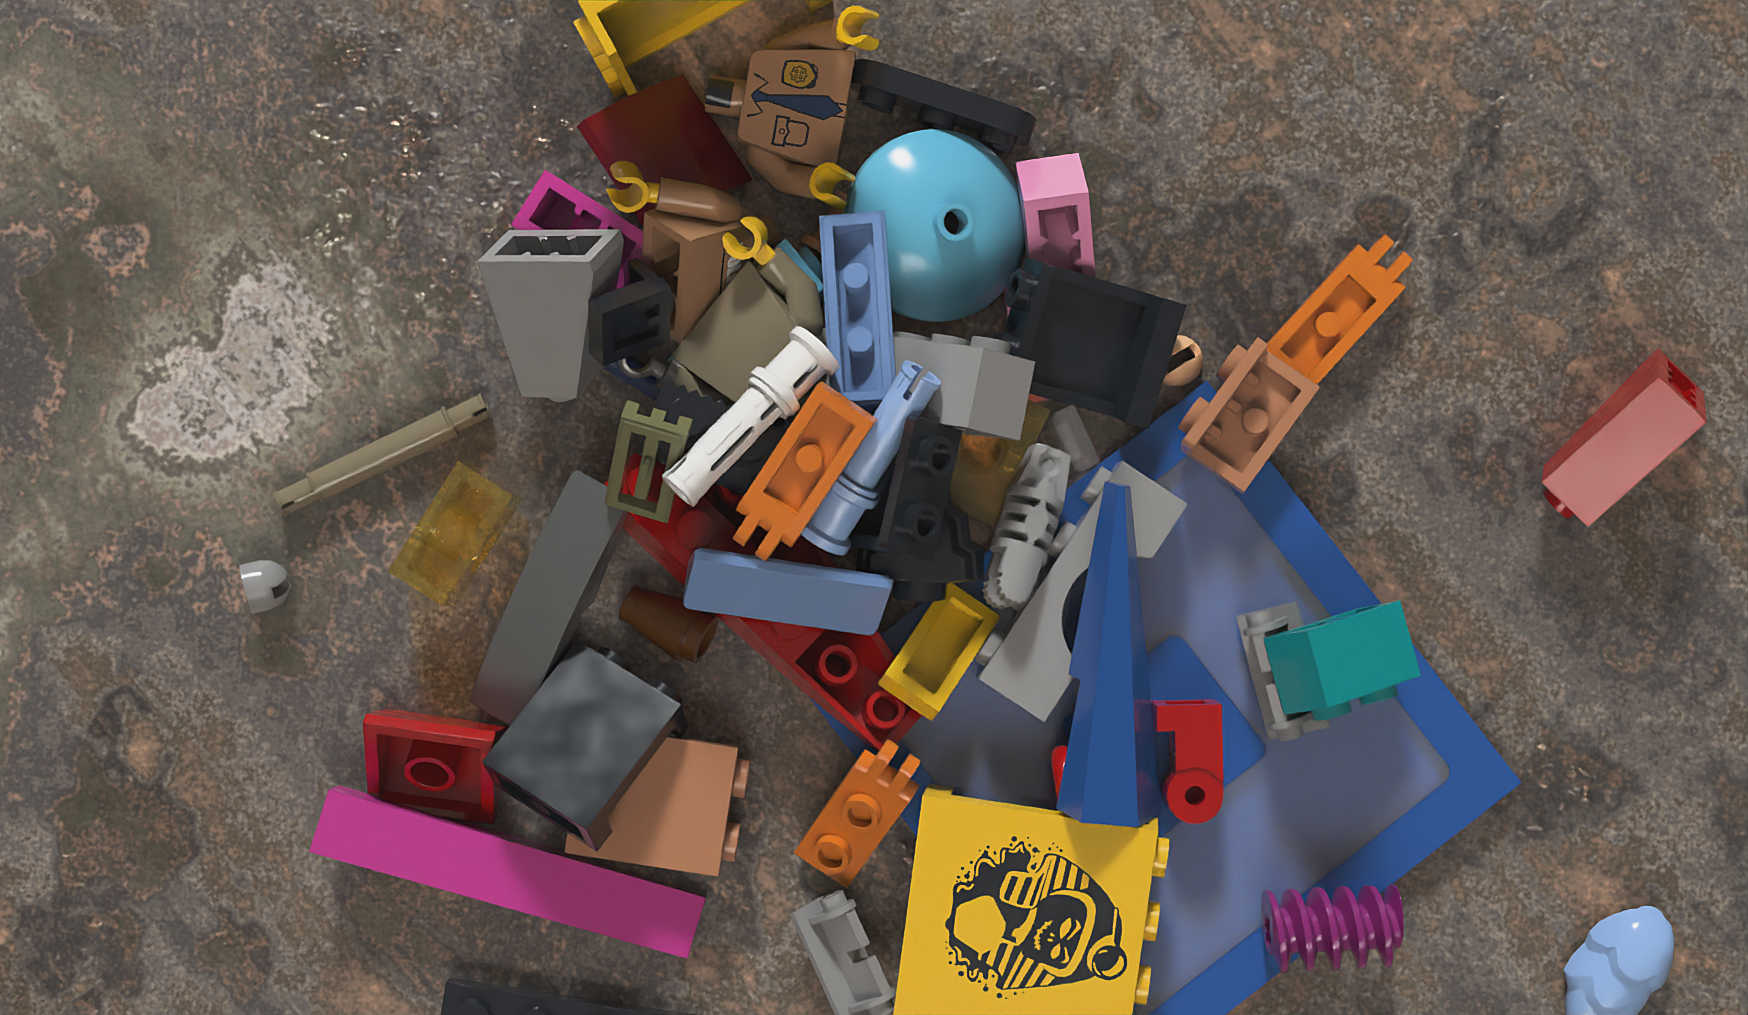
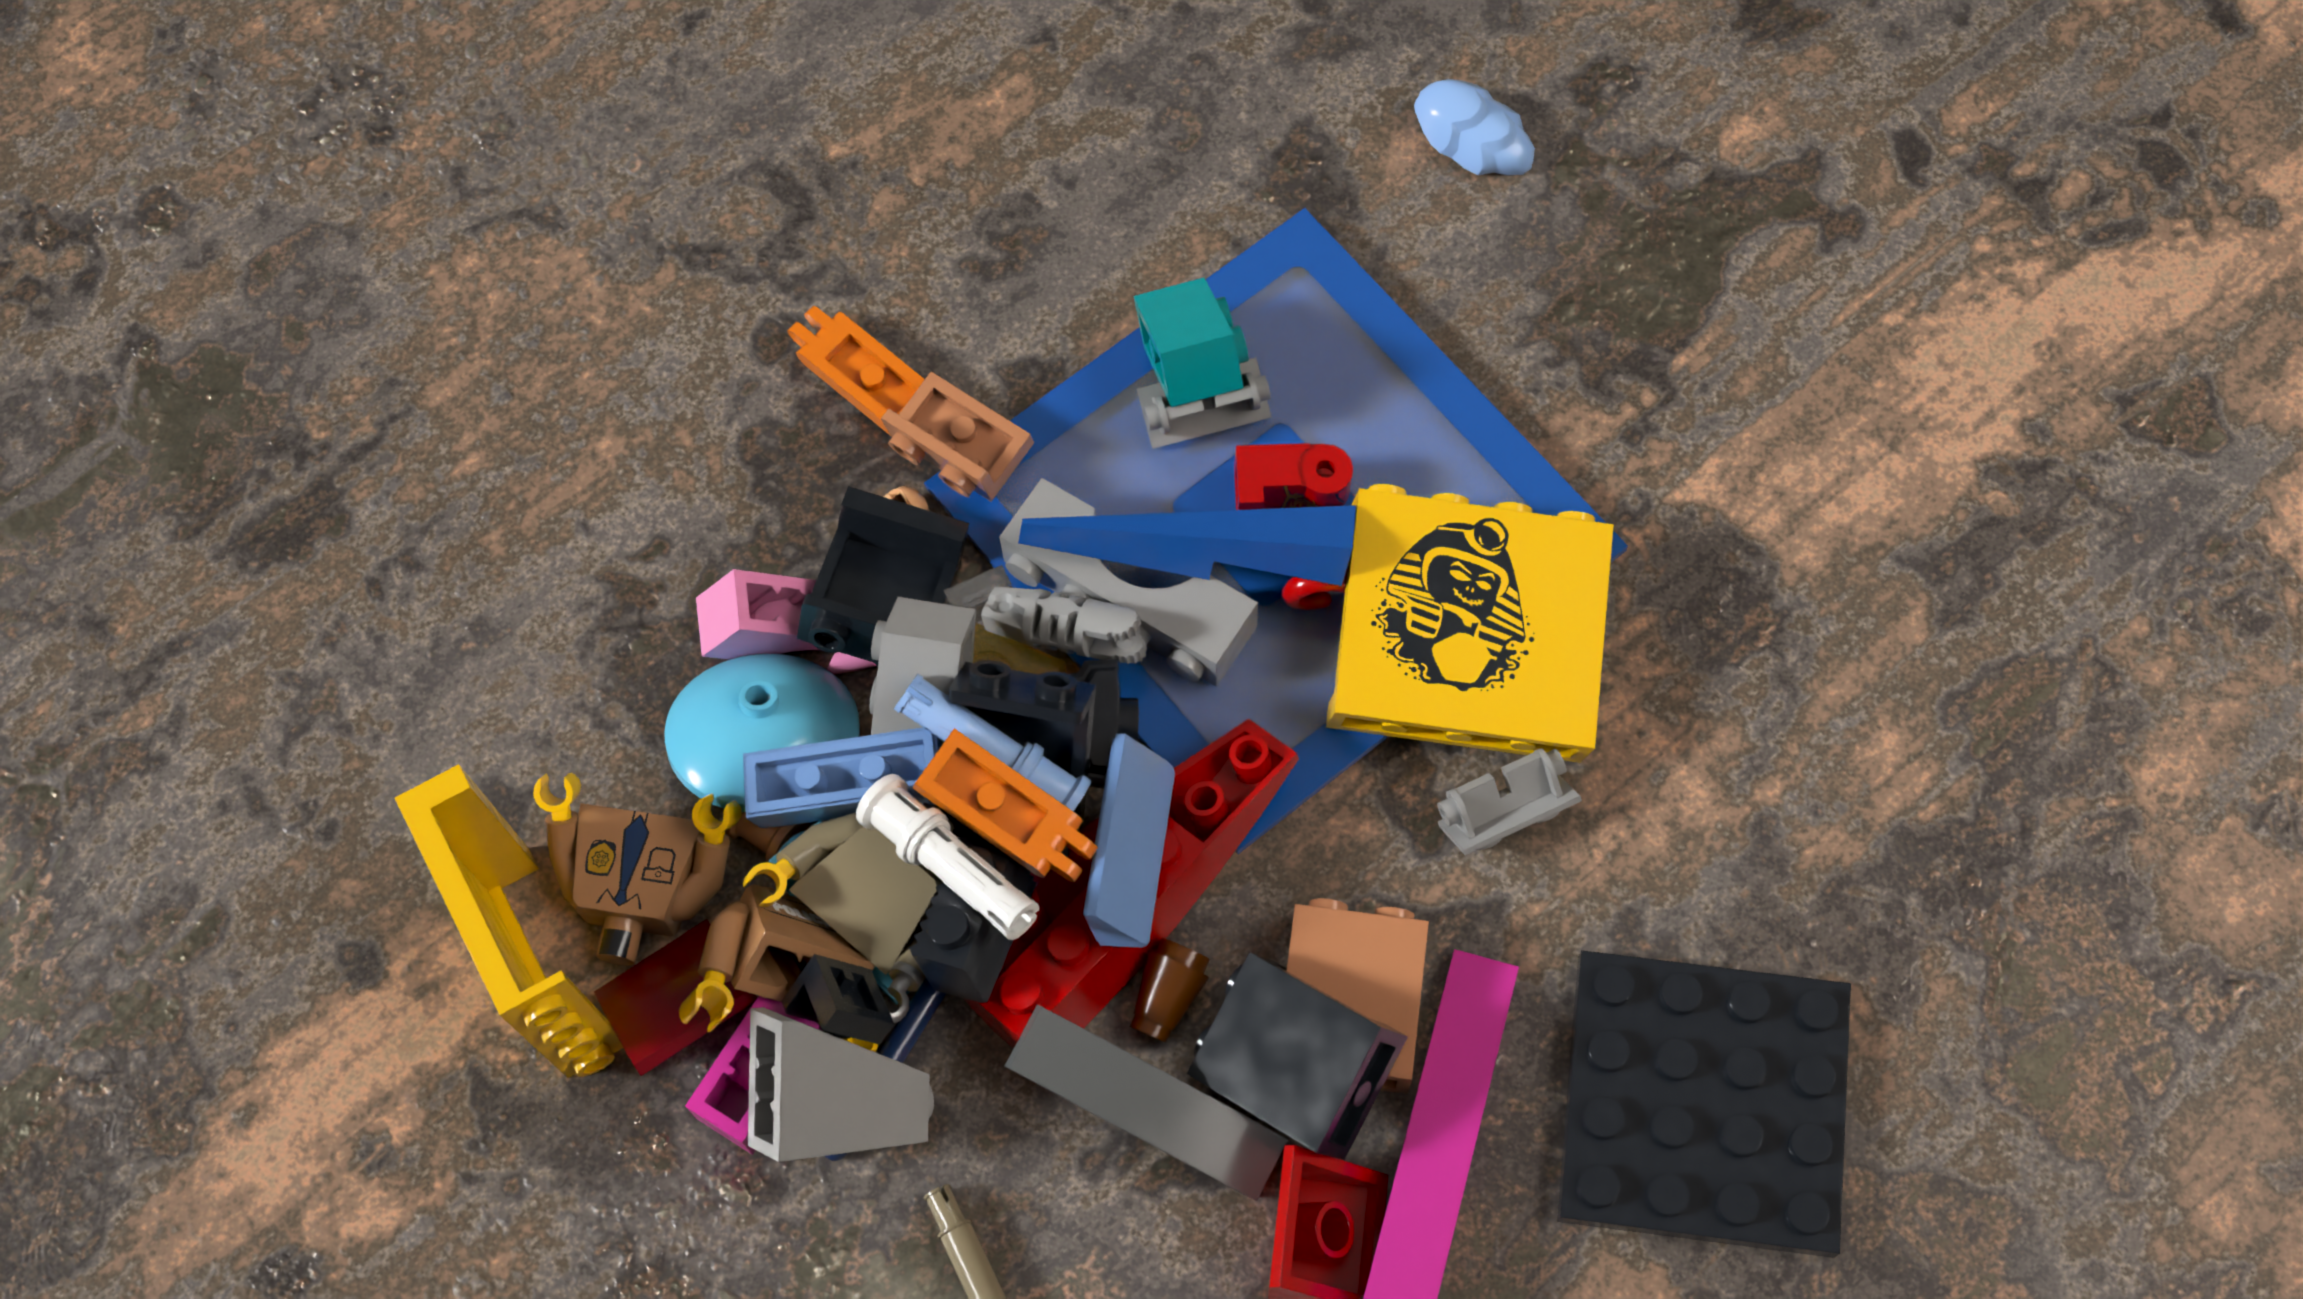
camera: 85 degrees left, 20 degrees down
clear yellow brick [388,461,524,606] -> none
olive tile [604,400,693,523] -> none
orange hinge [794,739,921,888] -> none
black plate [850,59,1037,153] -> none
yellow tile [878,583,1001,721] -> none
magenta piece [1261,884,1404,973] -> none
slope [1541,348,1707,527] -> none

